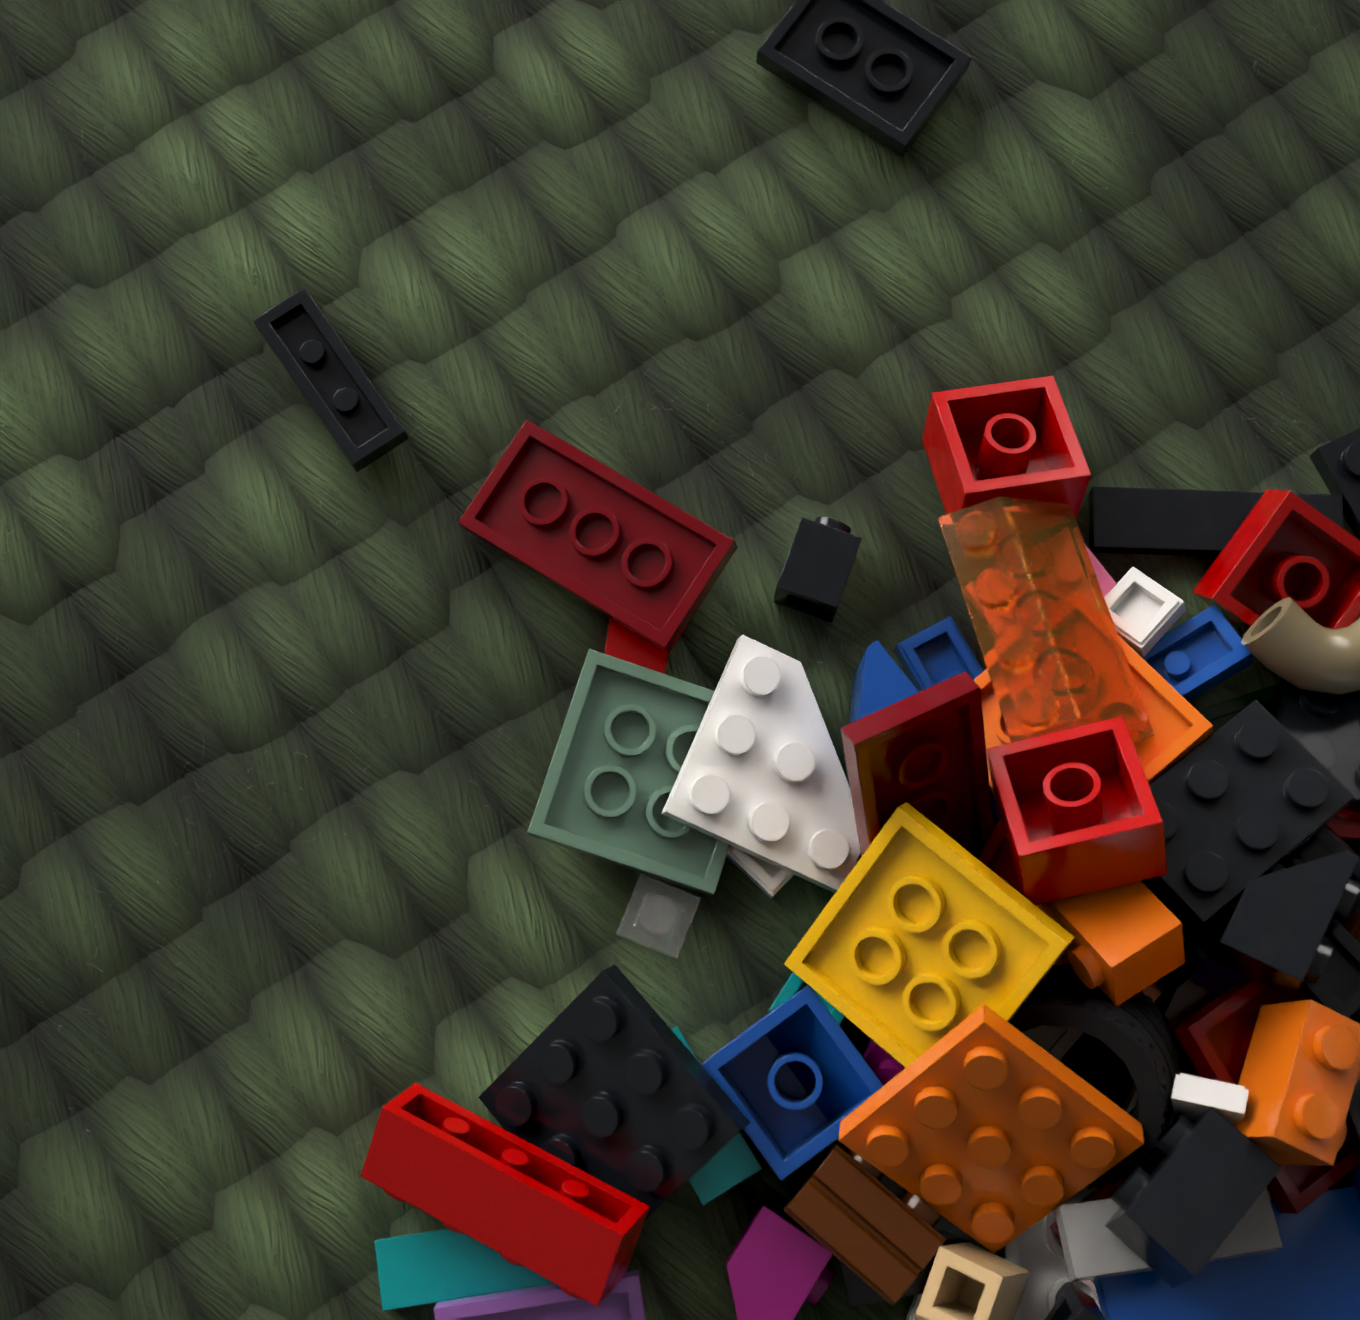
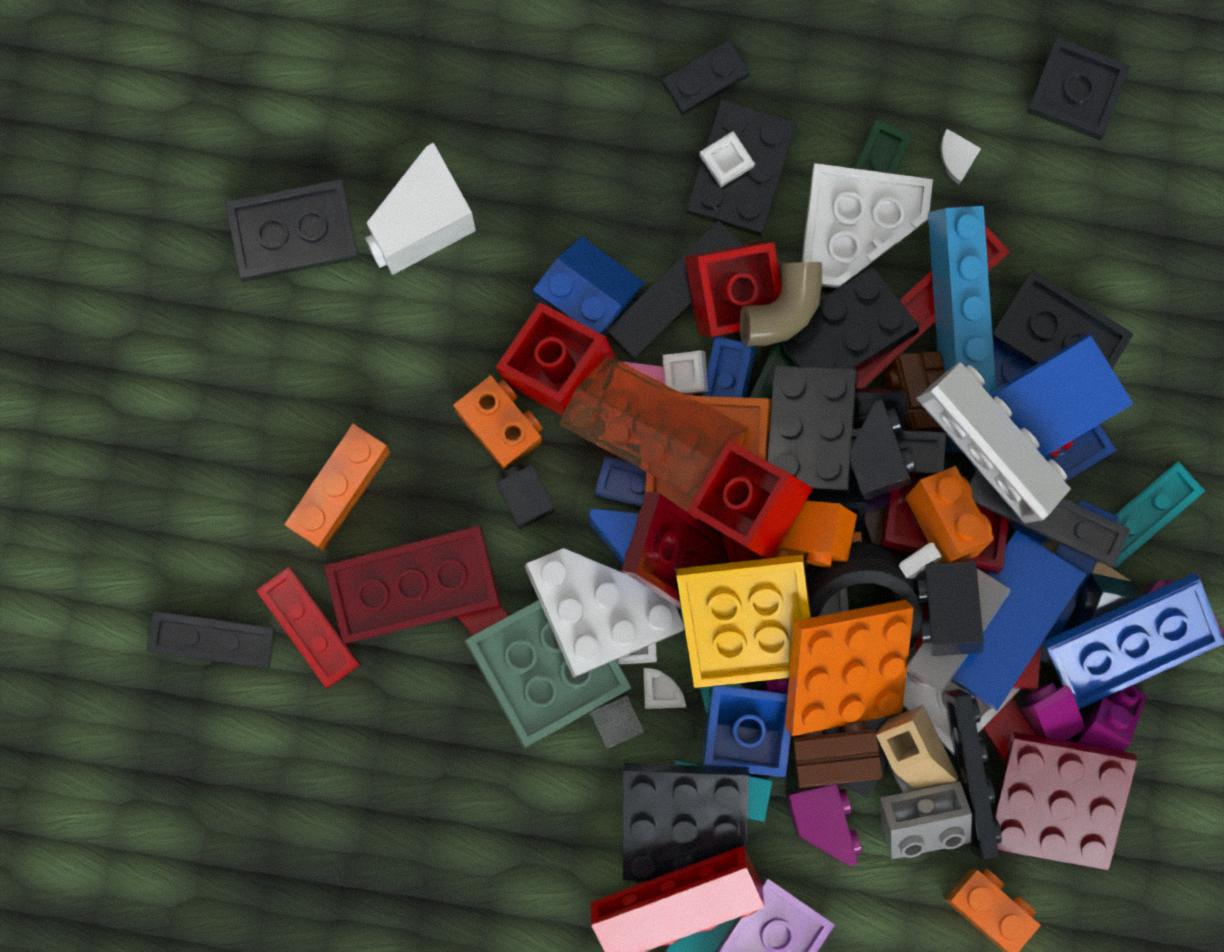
camera: 50 degrees left, 5 degrees up
none -> red tile [256,567,360,689]
none -> orange brick [284,424,390,552]
none -> white slope [365,143,476,275]
none -> orange brick [453,375,543,471]
none -> blue slope [533,236,645,336]
none -> white tile [643,668,686,709]

